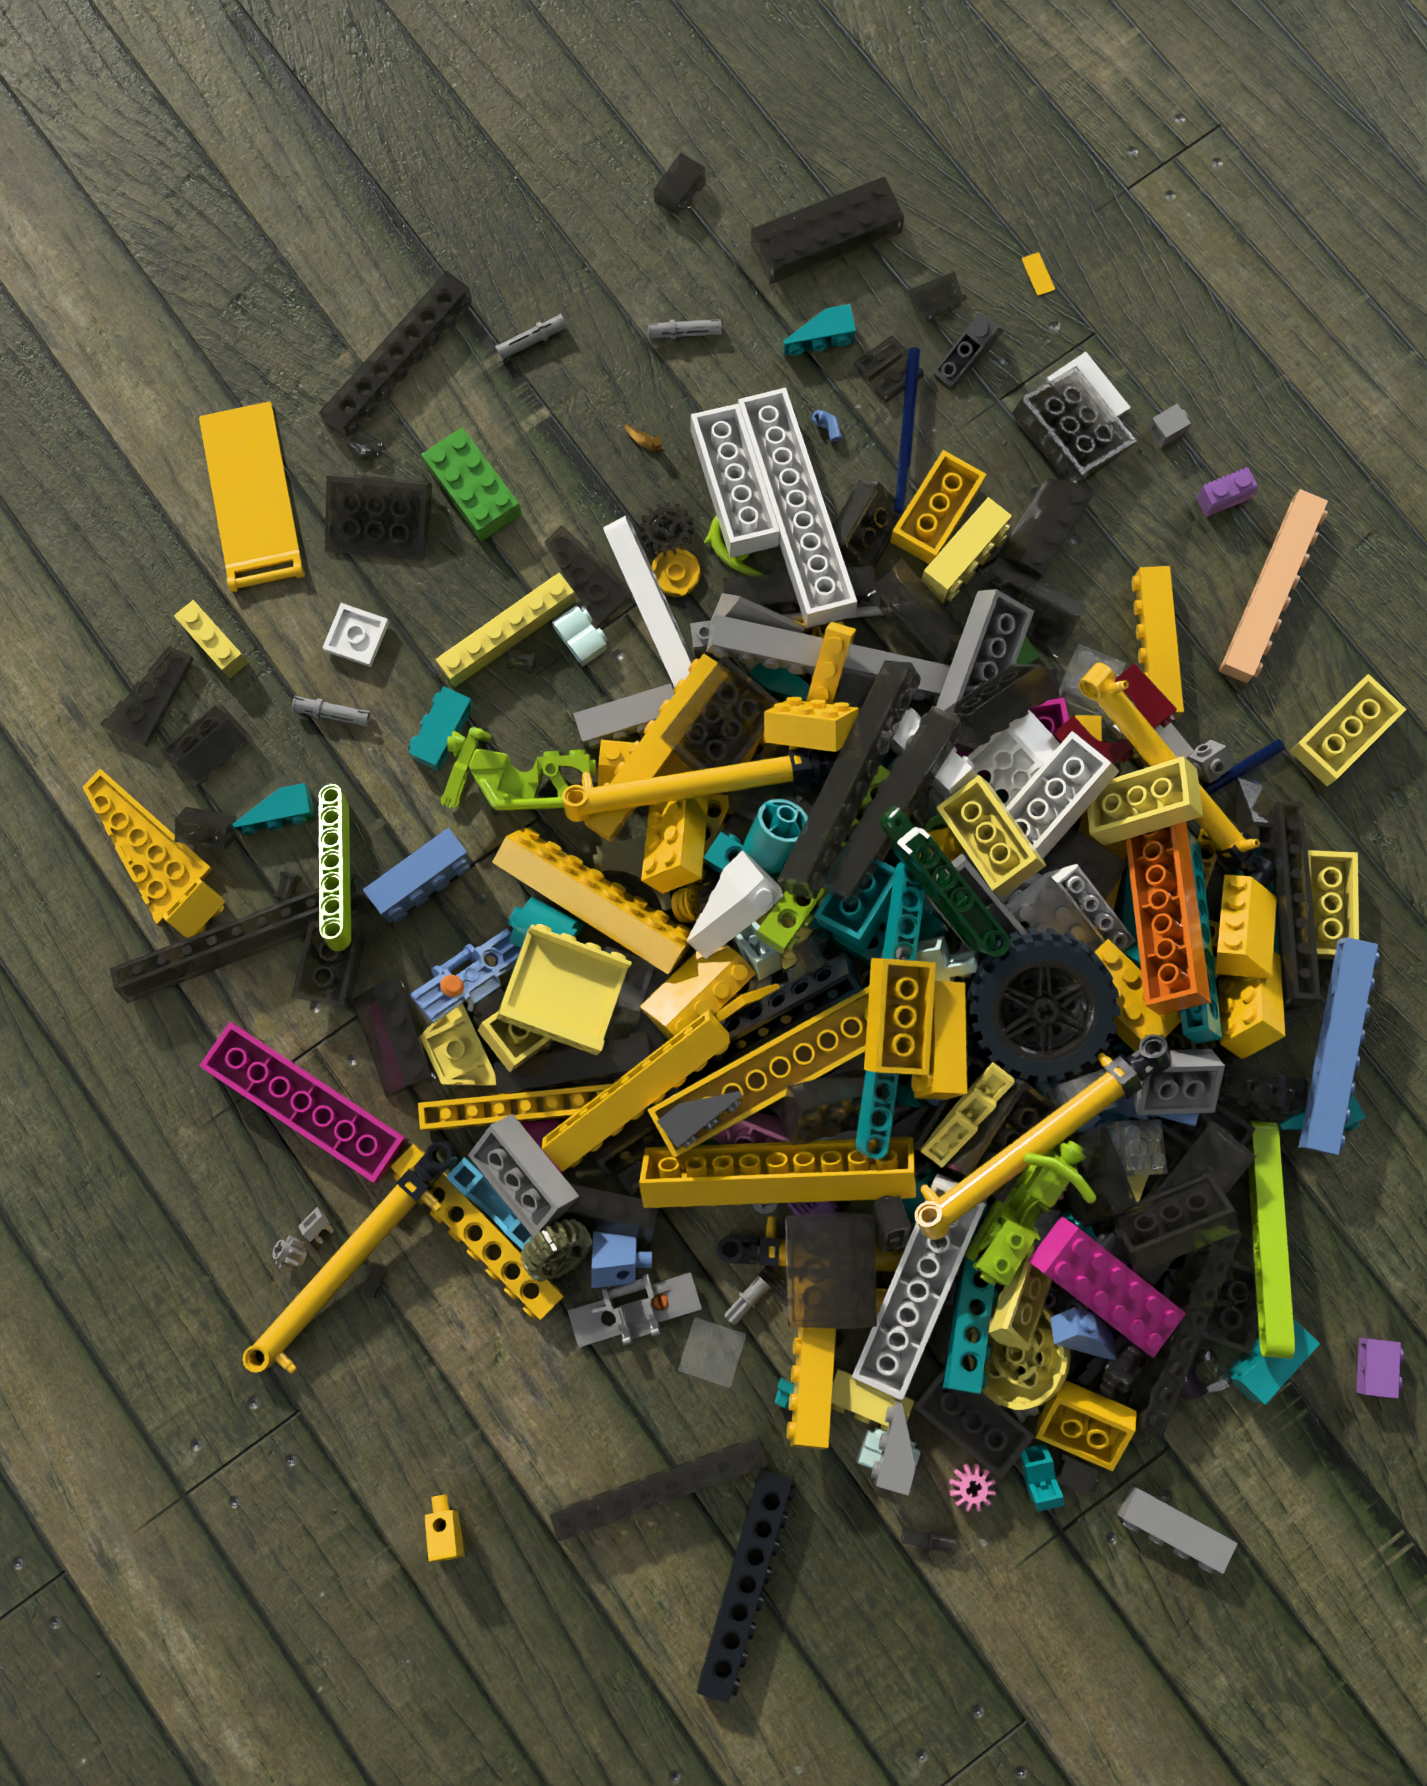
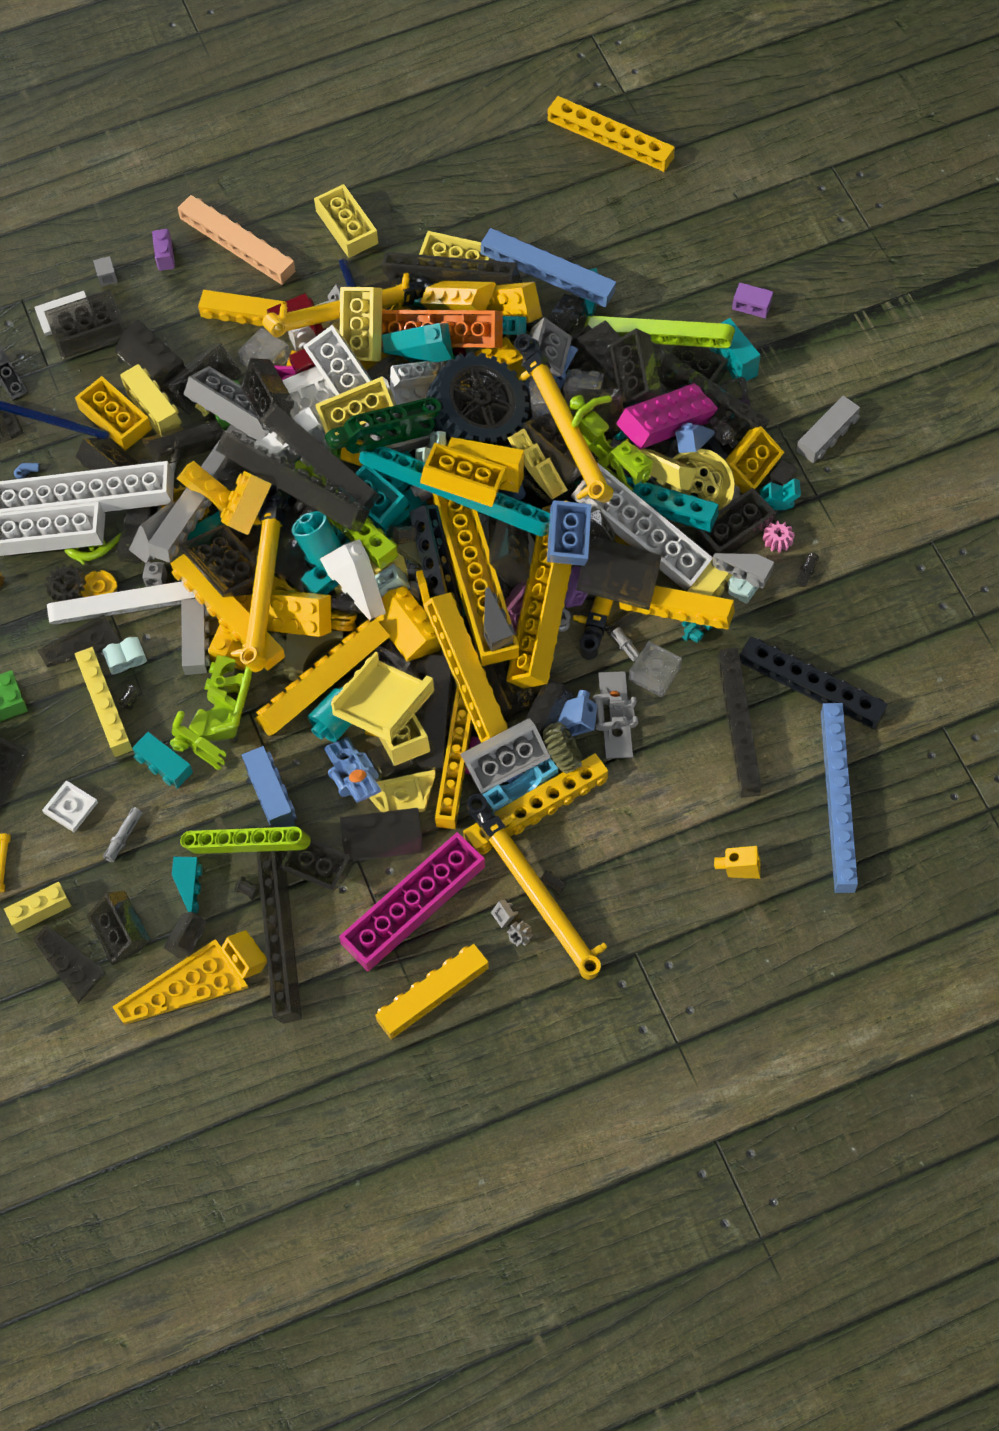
camera: 75 degrees left, 15 degrees down
none -> yellow brick [375,944,489,1040]
none -> teal wedge [382,323,454,362]
none -> medium blue brick [547,500,591,566]
none -> medium blue brick [821,703,858,893]

